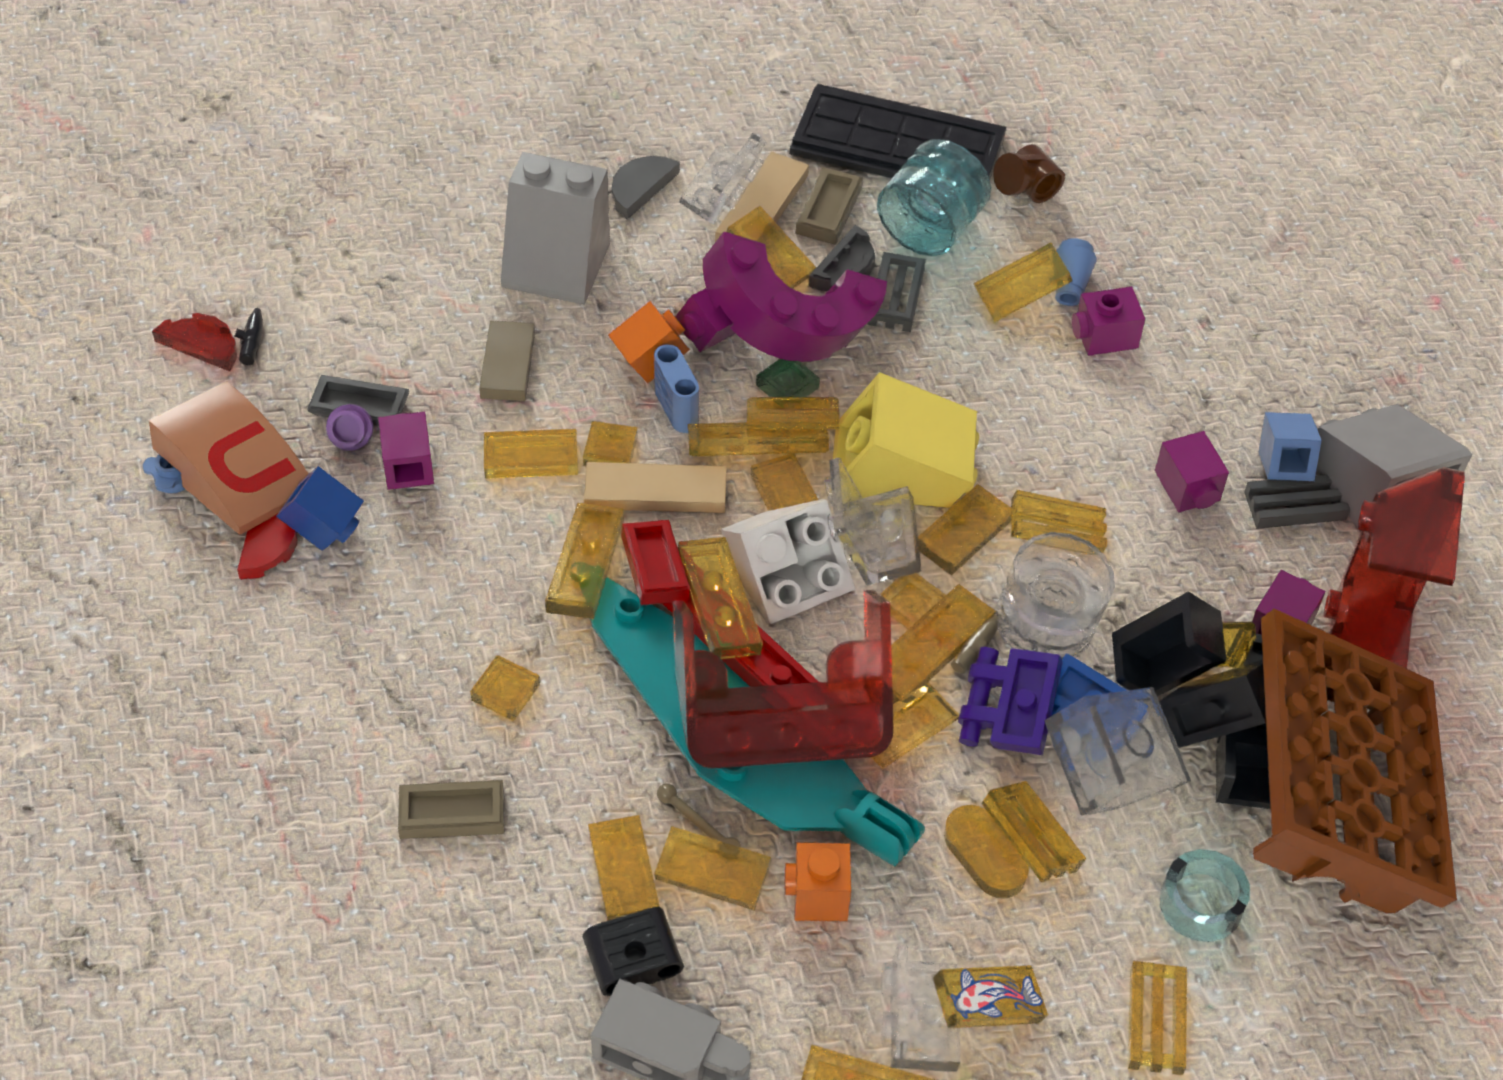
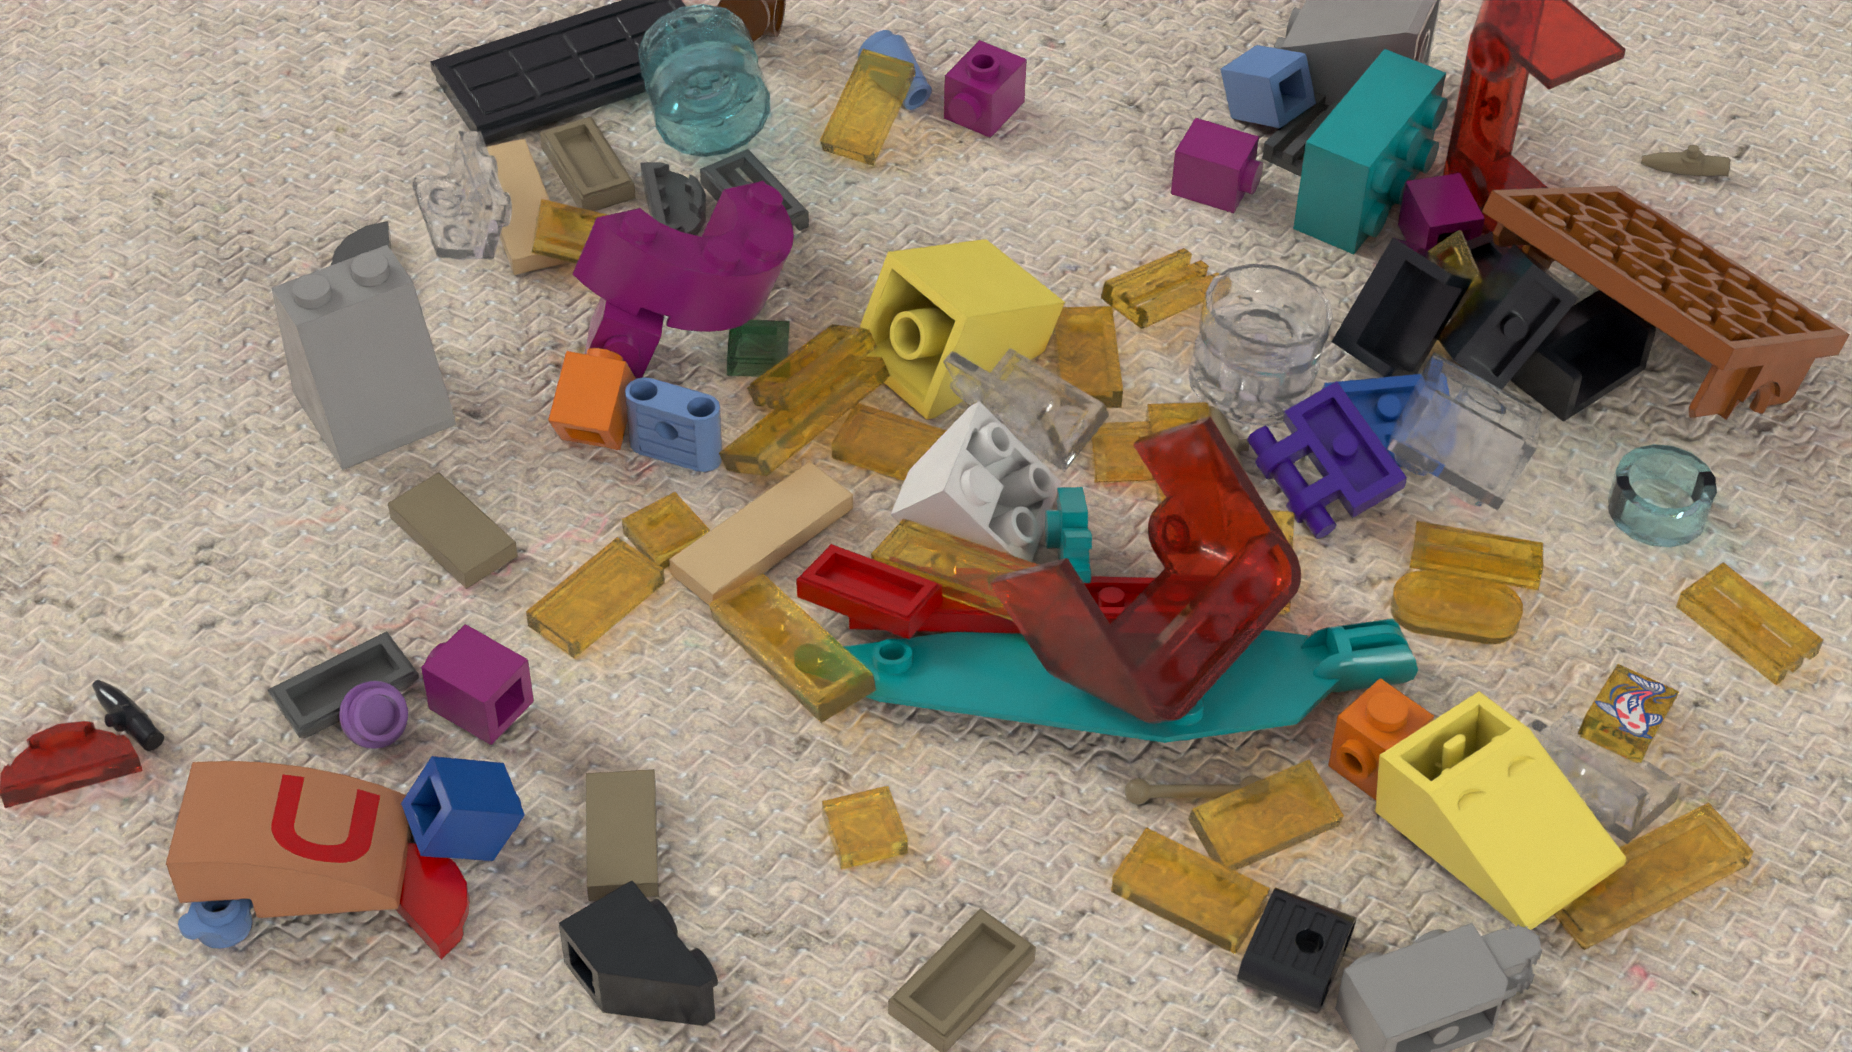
camera: 45 degrees left, 5 degrees down
none -> black slope [559,880,718,1026]
none -> dark tan tile [586,769,659,901]
none -> teal plate [1045,487,1092,583]
none -> teal brick [1293,49,1448,254]
none -> light yellow slope [1375,691,1626,930]

